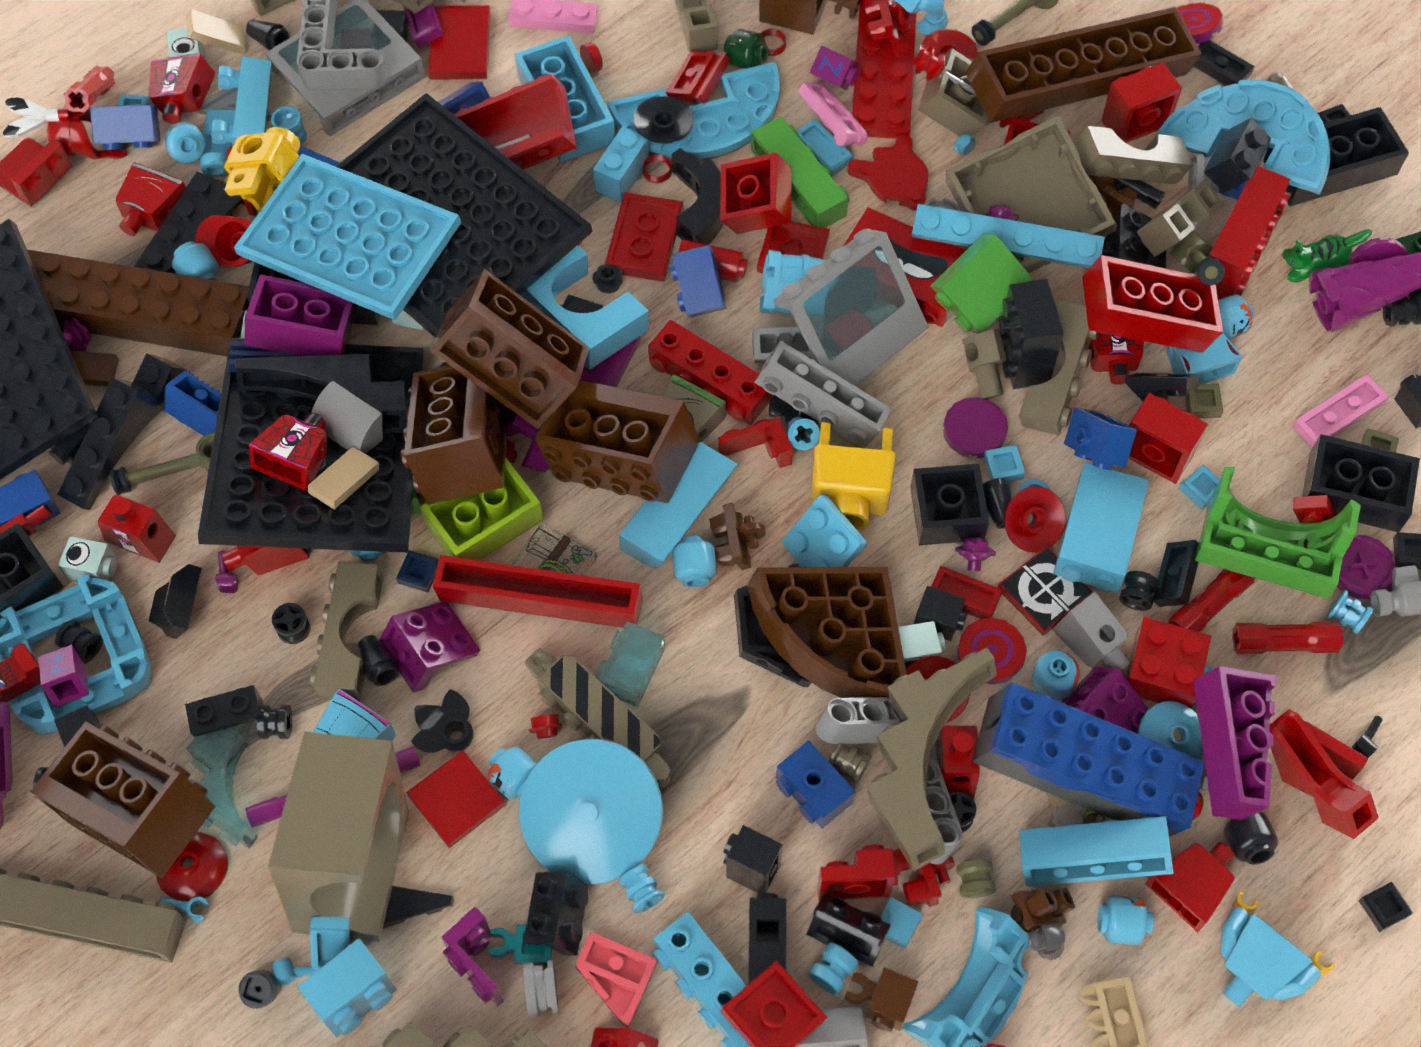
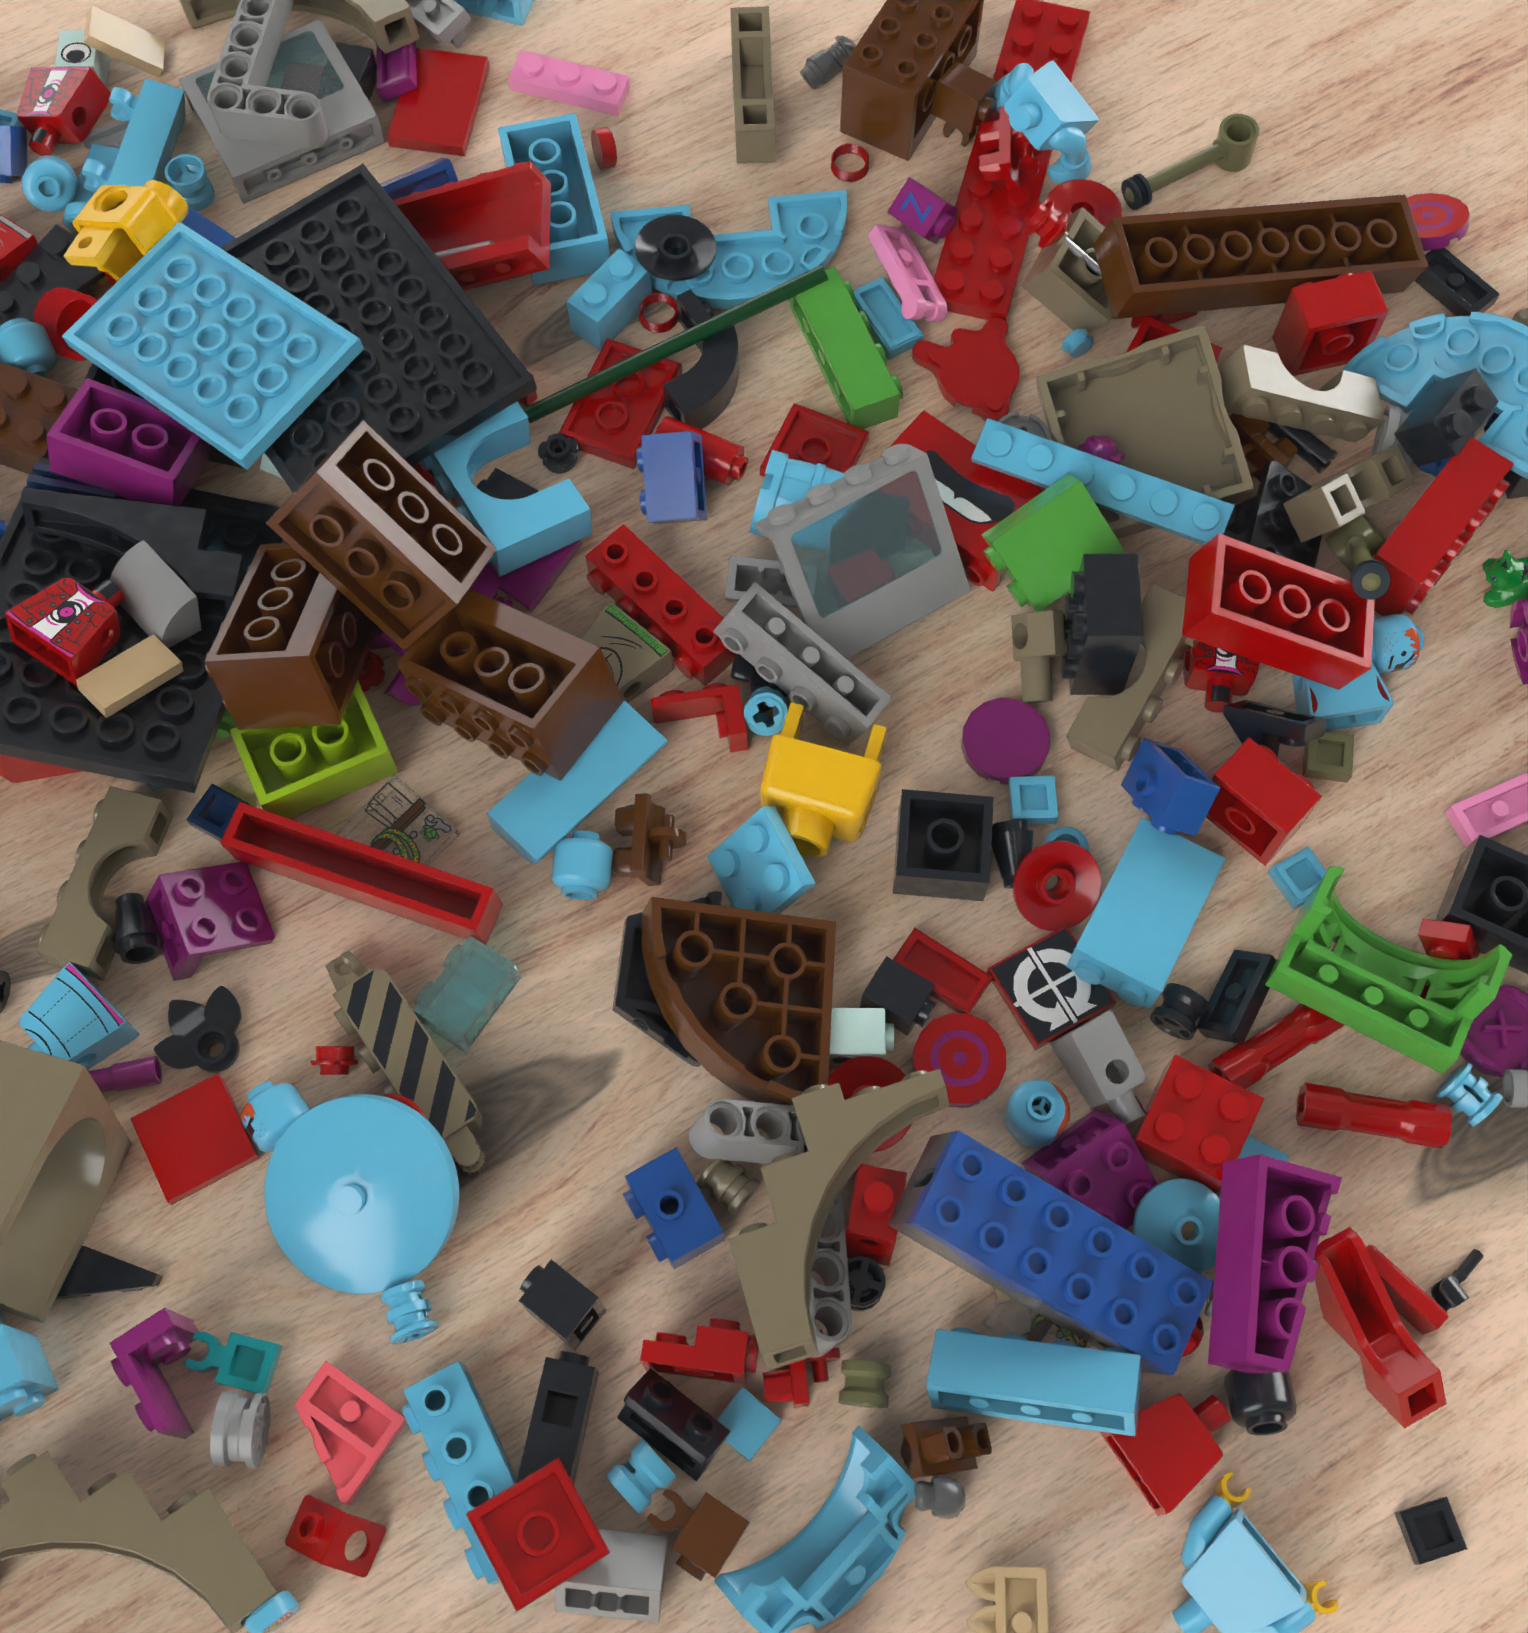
camera: 10 degrees right, 5 degrees up
black cone [246,19,290,51] -> none
black wheel [272,603,310,644] -> none
black bracket [524,871,588,956] -> none
red plate [666,51,730,104] -> none
red brick [720,152,792,234] -> none
dark green head [723,29,769,69] -> none
magenta plant [955,537,996,571] -> none
medium azure head [1098,895,1154,945] -> none
none -> dark green piece [523,265,828,423]

